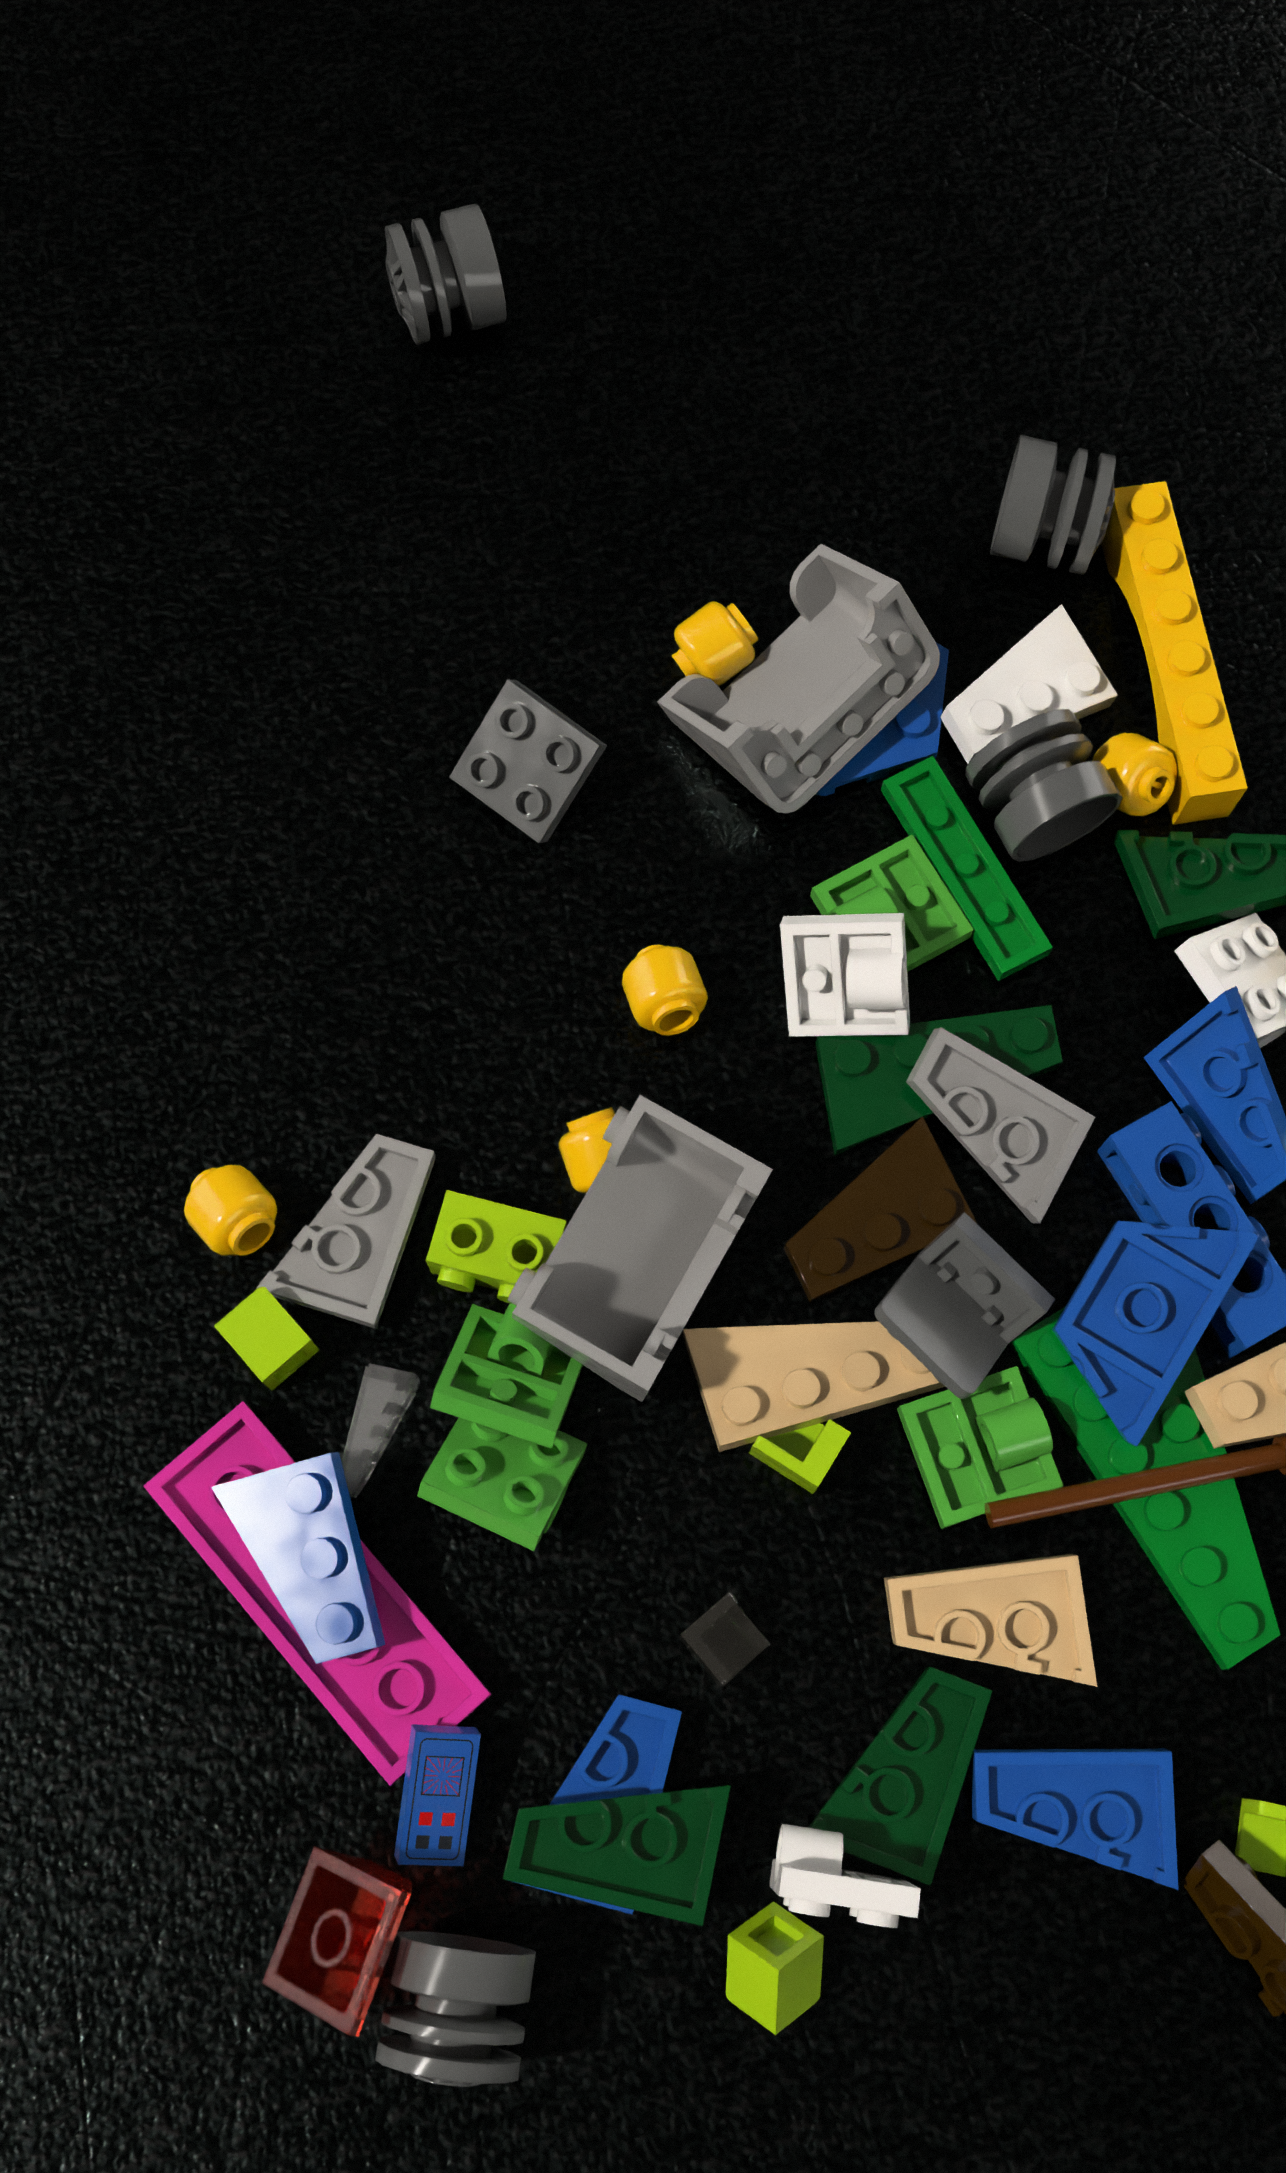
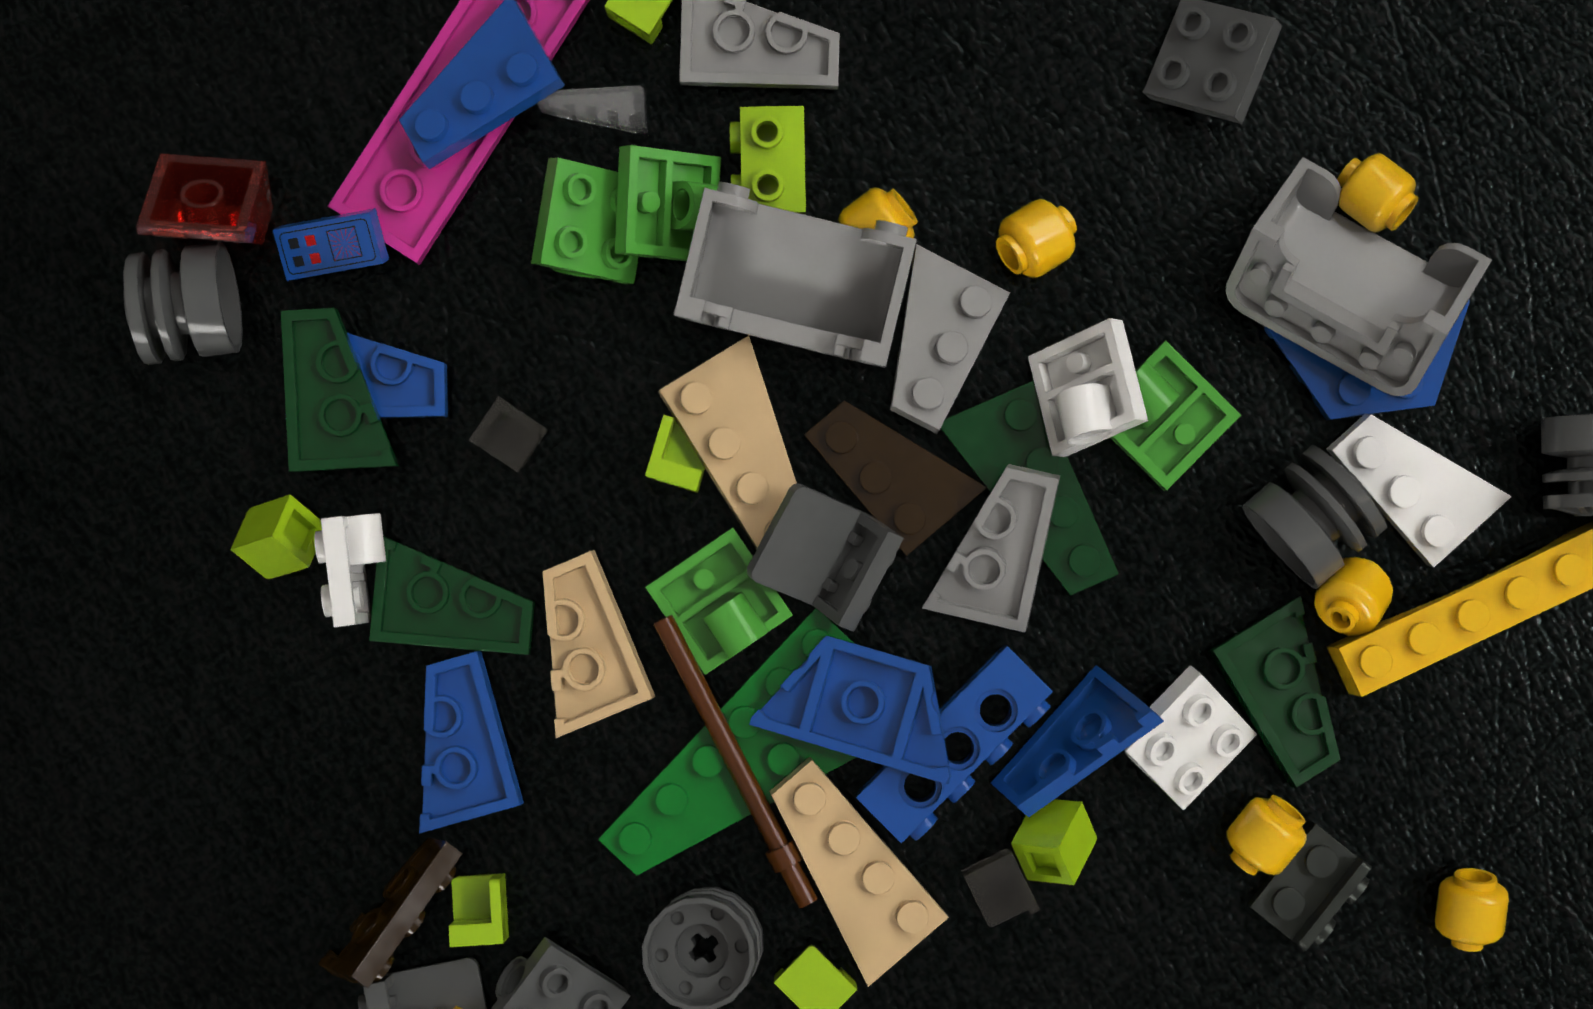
camera: 75 degrees right, 15 degrees up
green plate [881,756,1053,981] -> none
none -> light grey wing [890,244,1010,434]

